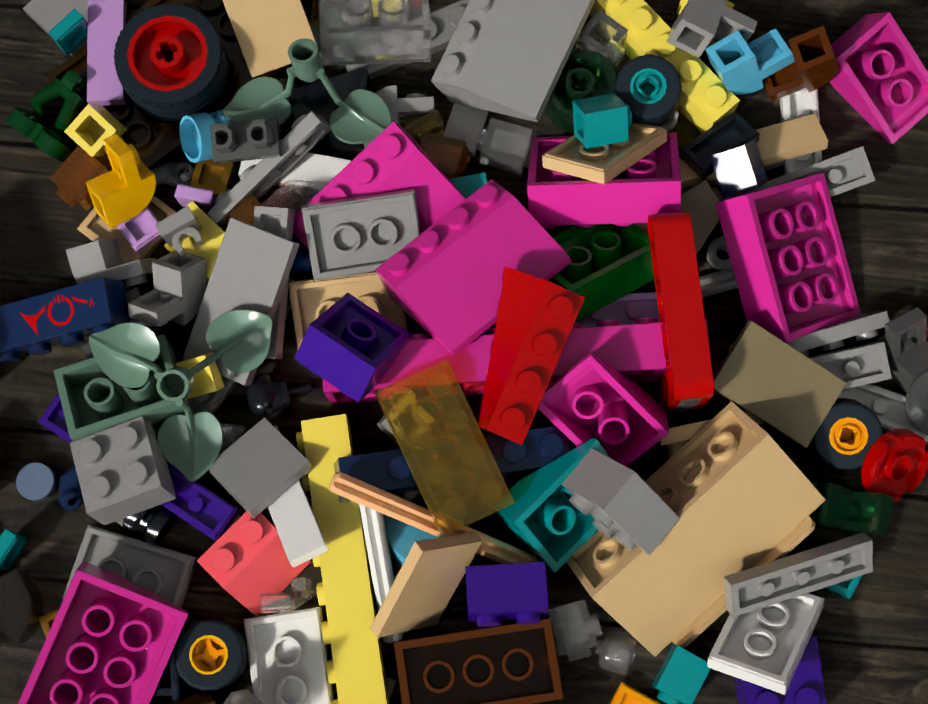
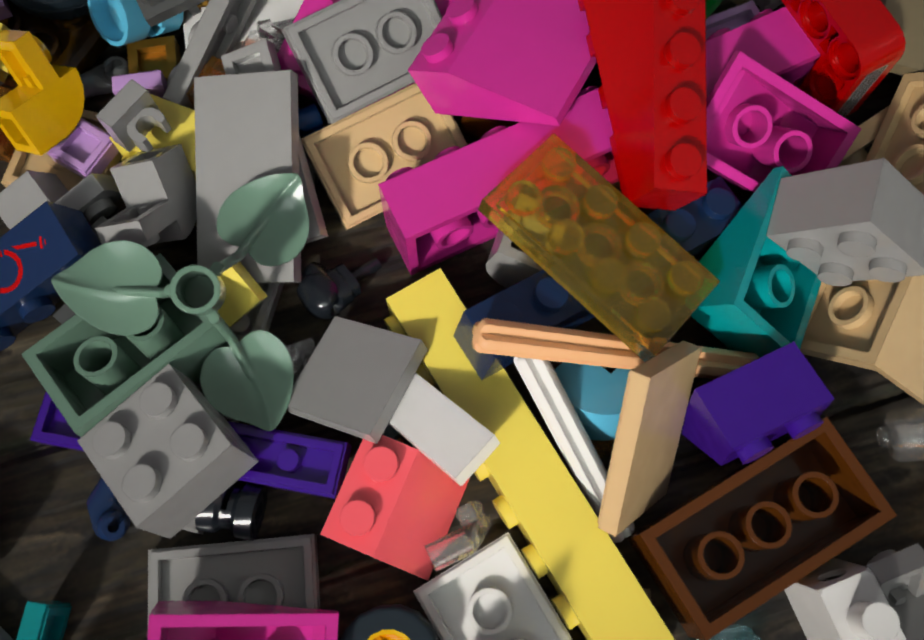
camera: 25 degrees left, 5 degrees down
sand blue tile [16,463,58,501] -> none
dark purple slope [294,292,411,403] -> none
clear brick [547,599,602,661] -> none

